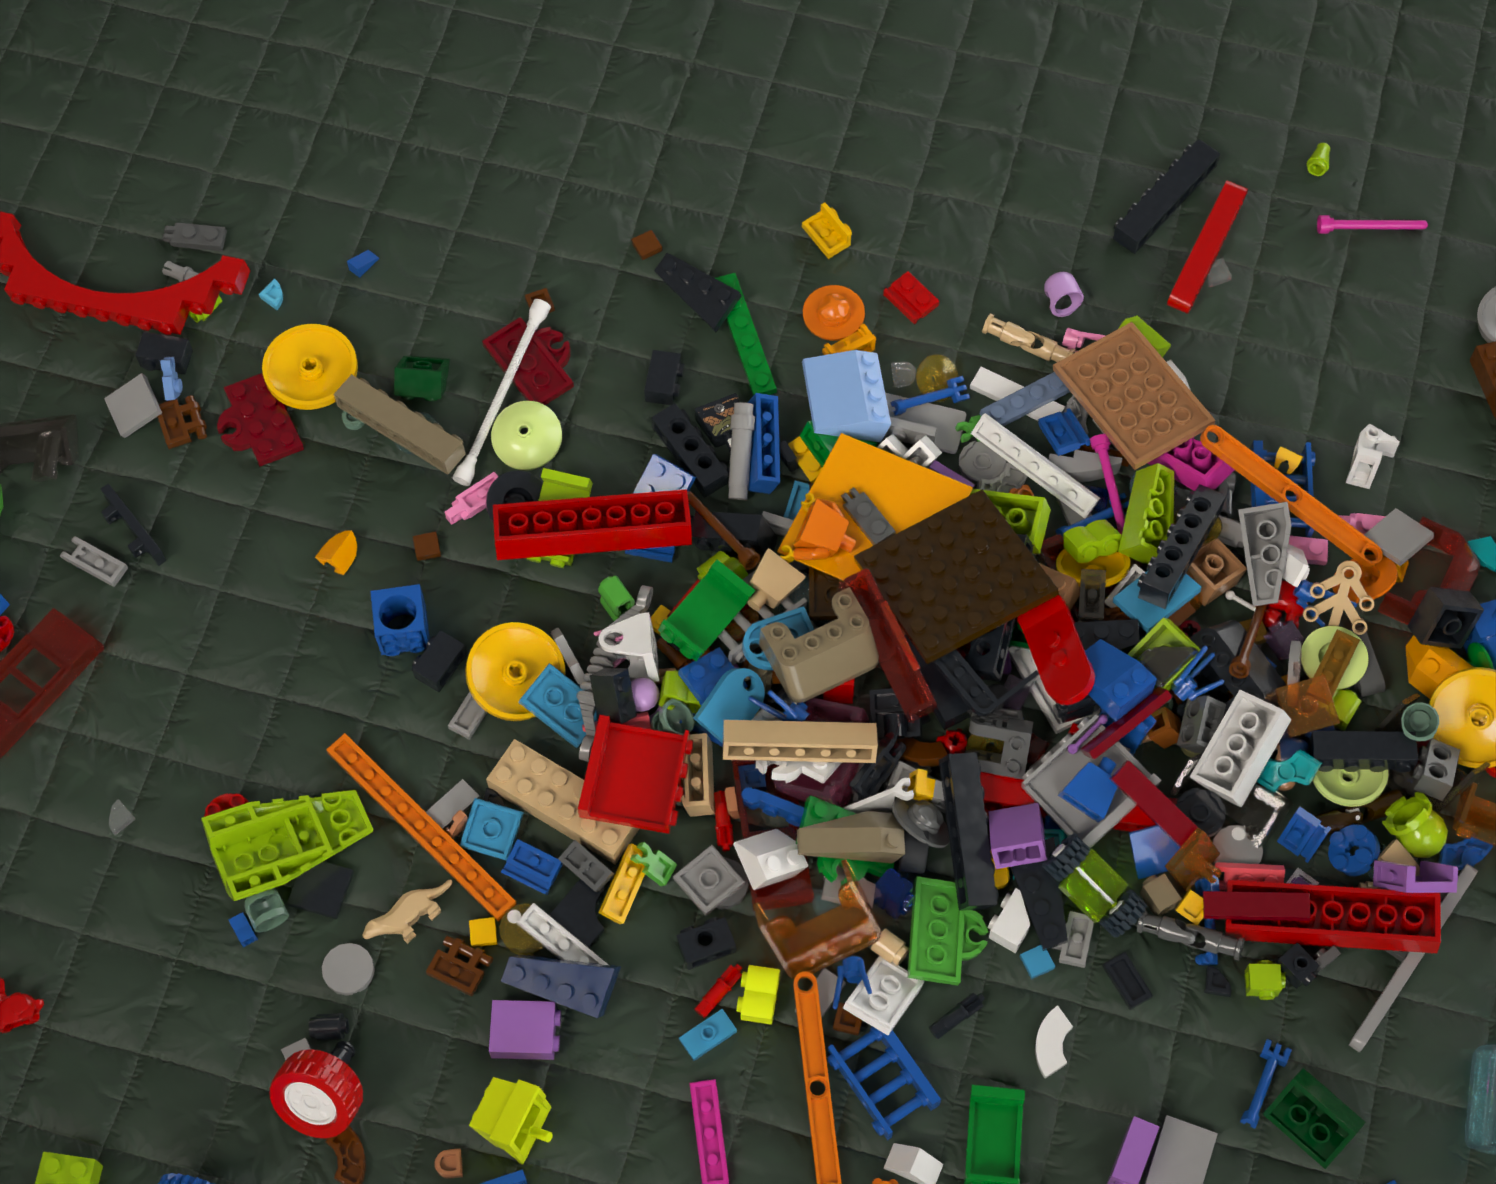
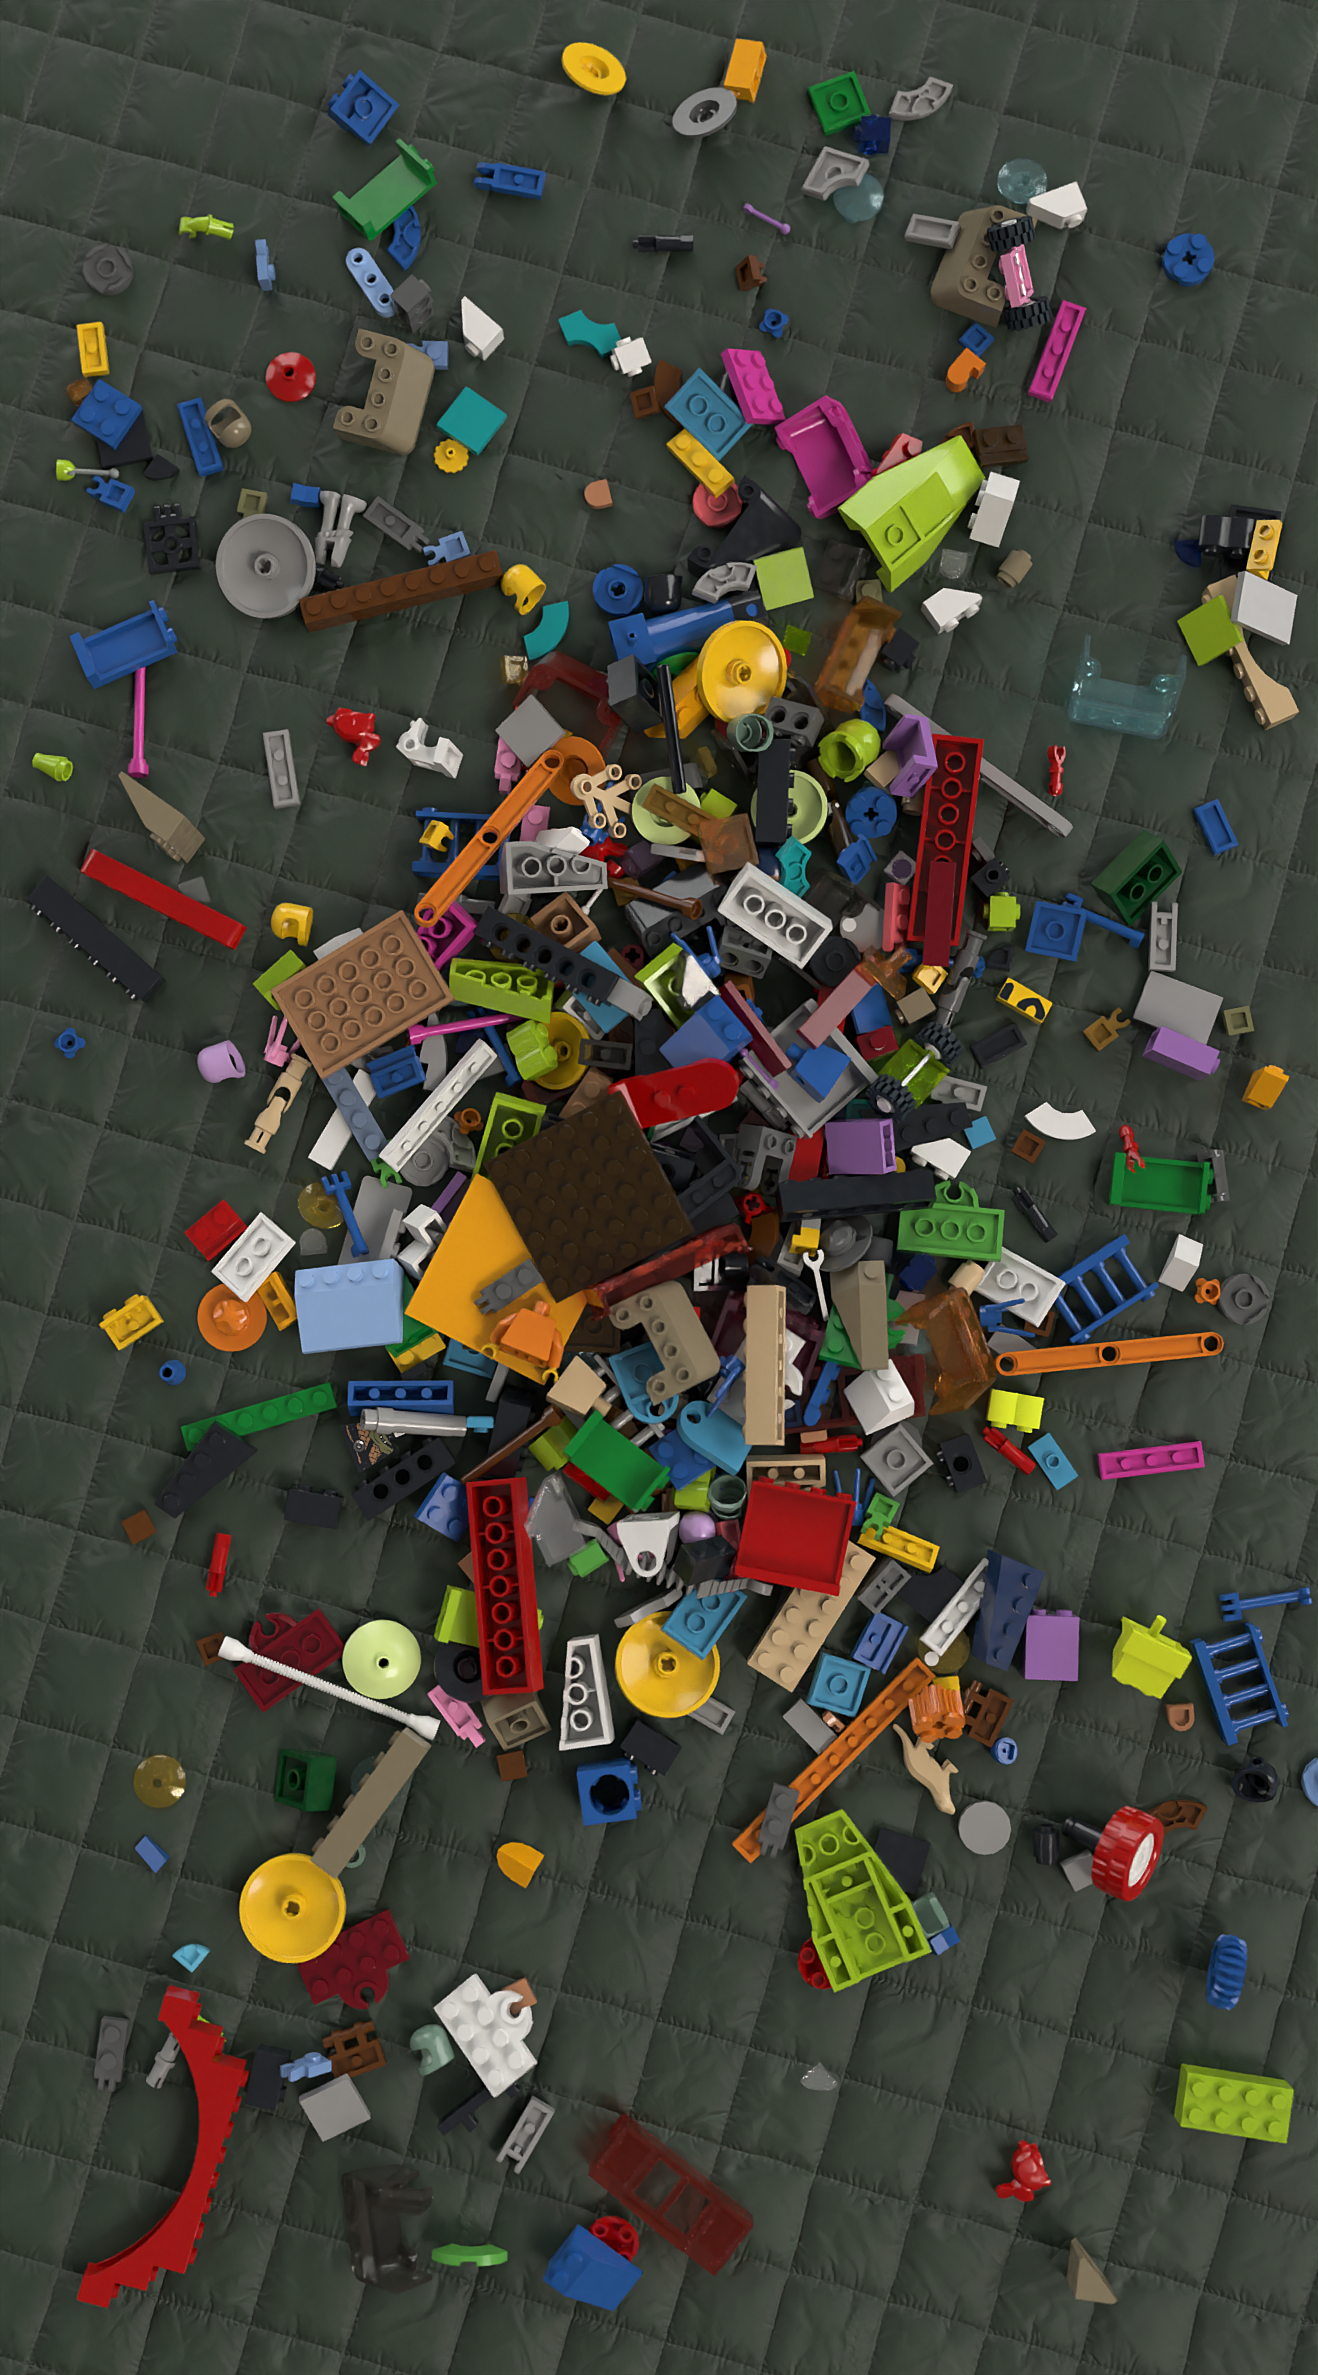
camera: 85 degrees left, 20 degrees up
none -> blue plate [54,1028,85,1058]
none -> blue panel [70,600,178,689]
none -> dark tan slope [118,771,205,863]
none -> clear yellow dish [134,1755,186,1808]
none -> blue cone [159,1360,186,1385]
none -> red piece [206,1533,231,1597]
none -> white tile [211,1212,296,1302]
none -> light grey tile [263,729,300,809]
none -> yellow helmet [271,903,313,947]
none -> red animal [326,708,381,766]
none -> sand green helmet [410,2024,455,2076]
none -> white plate [434,1974,538,2097]
none -> dark azure plate [467,1416,496,1432]
none -> dark tan slope [481,1691,552,1751]
none -> clear yellow tile [500,656,530,684]
none -> nougat tile [501,1977,537,2015]
none -> clear windscreen [524,1471,591,1567]
none -> white wedge [559,1634,615,1751]
none -> light grey brick [607,978,653,1021]
none -> black axle [656,664,687,794]
none -> clear yellow tile [698,746,717,778]
none -> dark grey hinge [757,1783,799,1859]
none -> blue plant [833,1468,875,1526]
none -> dark red torso [850,1025,901,1064]
none -> orange brick [908,1684,966,1743]
none -> blue tile [990,1737,1018,1764]
none -> yellow slope [995,977,1053,1025]
none -> reddish brown plate [1010,1129,1046,1165]
none -> blue plate [1025,901,1088,962]
none -> red piece [1047,745,1066,796]
none -> pearl gold plate [1082,1008,1131,1053]
none -> red piece [1119,1125,1145,1173]
none -> light grey hinge [1148,902,1178,972]

